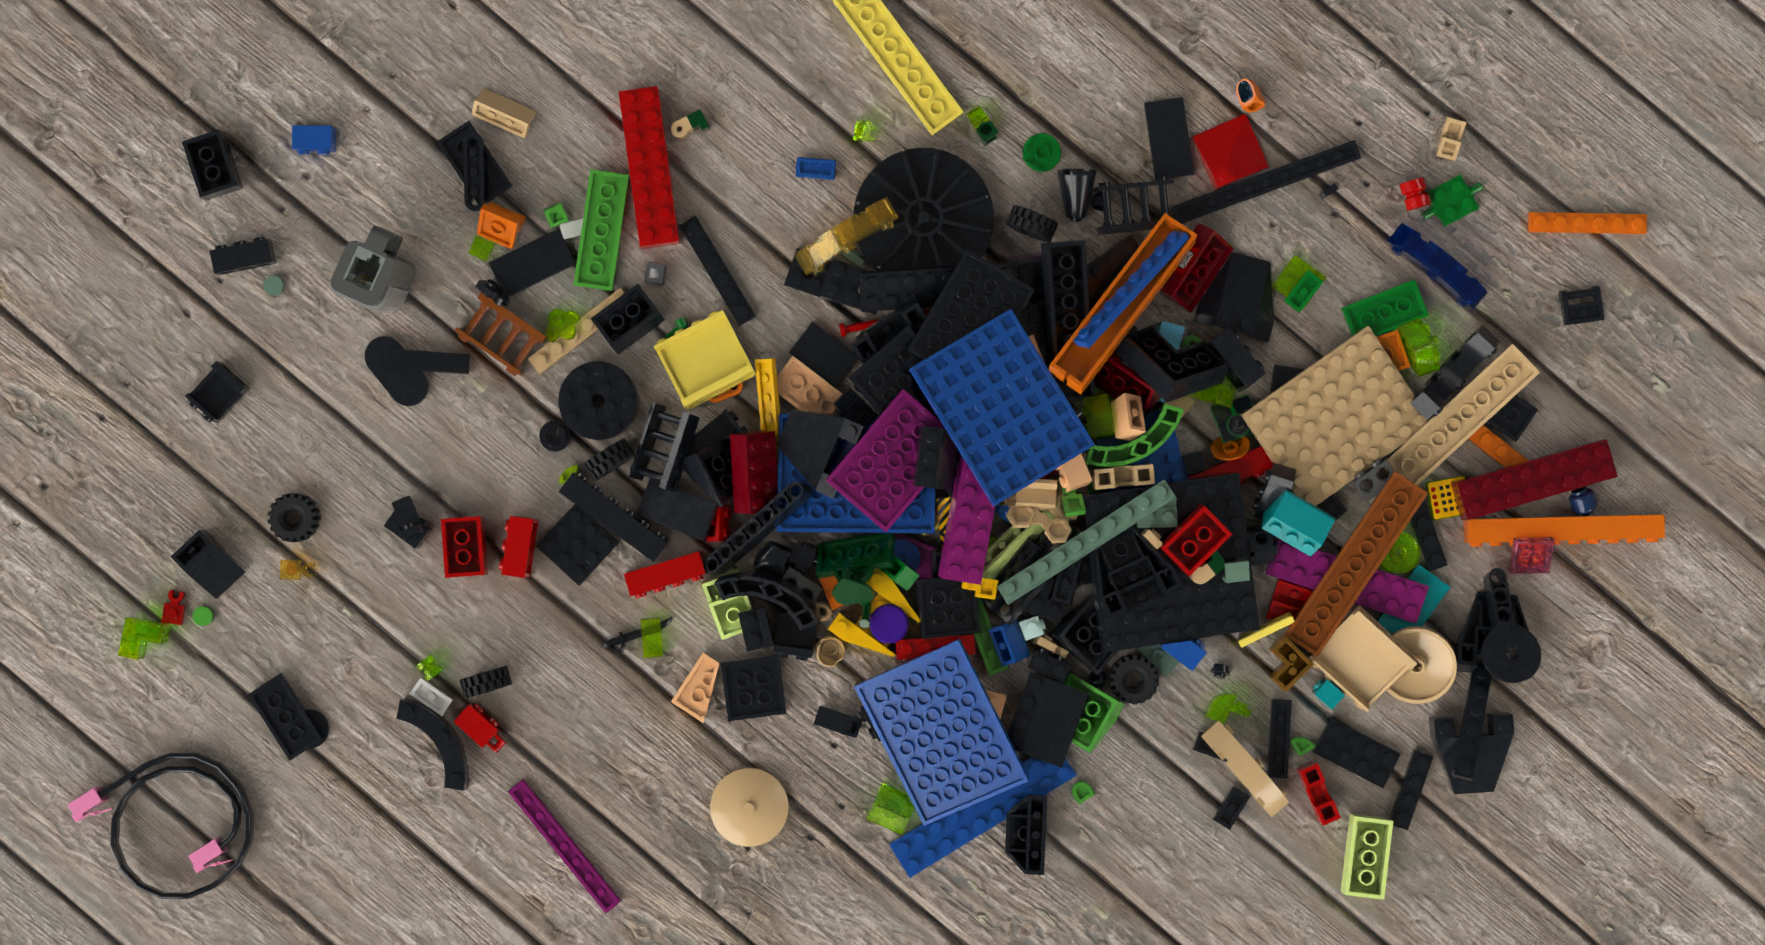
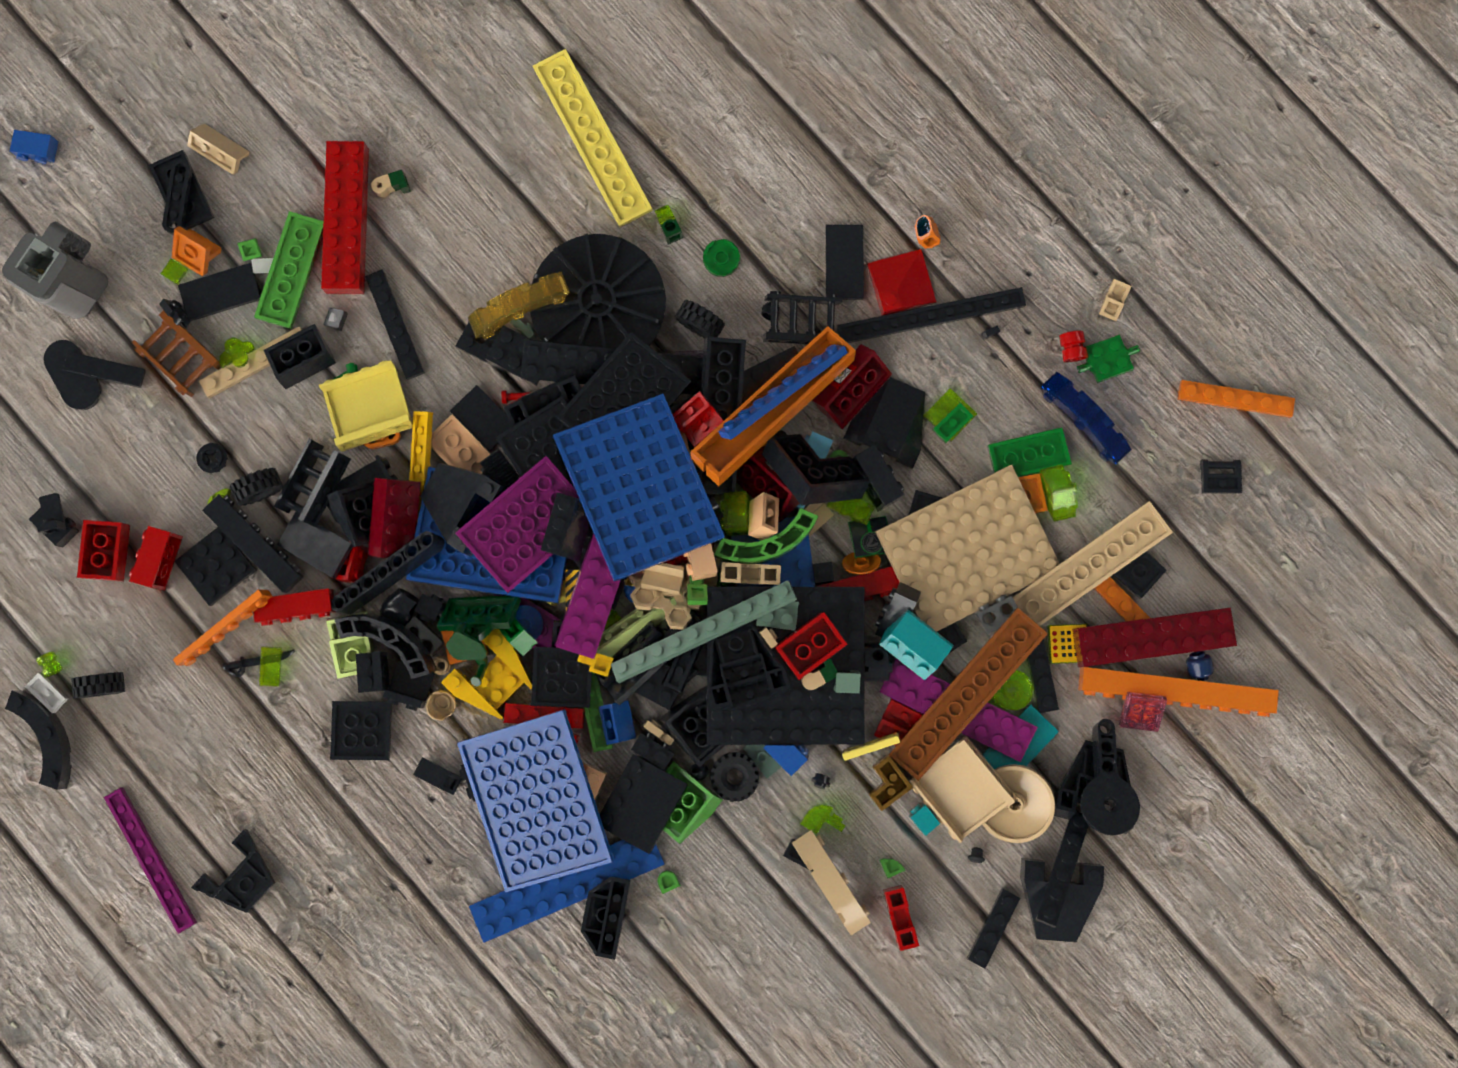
camera: 10 degrees right, 5 degrees down
red brick [453,703,507,753] -> none
black brick [558,361,639,441] -> none
light nougat wing [671,652,720,723] -> none
tan dish [710,767,789,847] -> none
blue plate [795,157,836,181] -> none
clear neon green tile [853,120,877,142] -> none
clear neon green slope [866,783,914,835] -> none
dark purple piece [870,604,908,643] -> none
light aqua brick [1018,615,1046,641] -> none
black cone [1057,169,1096,221] -> none
black plate [1212,786,1250,830] -> none
black plate [1267,699,1292,779] -> none
black plate [1312,717,1401,788] -> none
yellowish green brick [1341,813,1393,900] -> none
black brick [1410,325,1499,420] -> none
none -> orange plate [173,589,272,666]
none -> black wing [191,829,276,913]
none -> red slope [673,391,724,447]
none -> black piece [968,847,985,863]

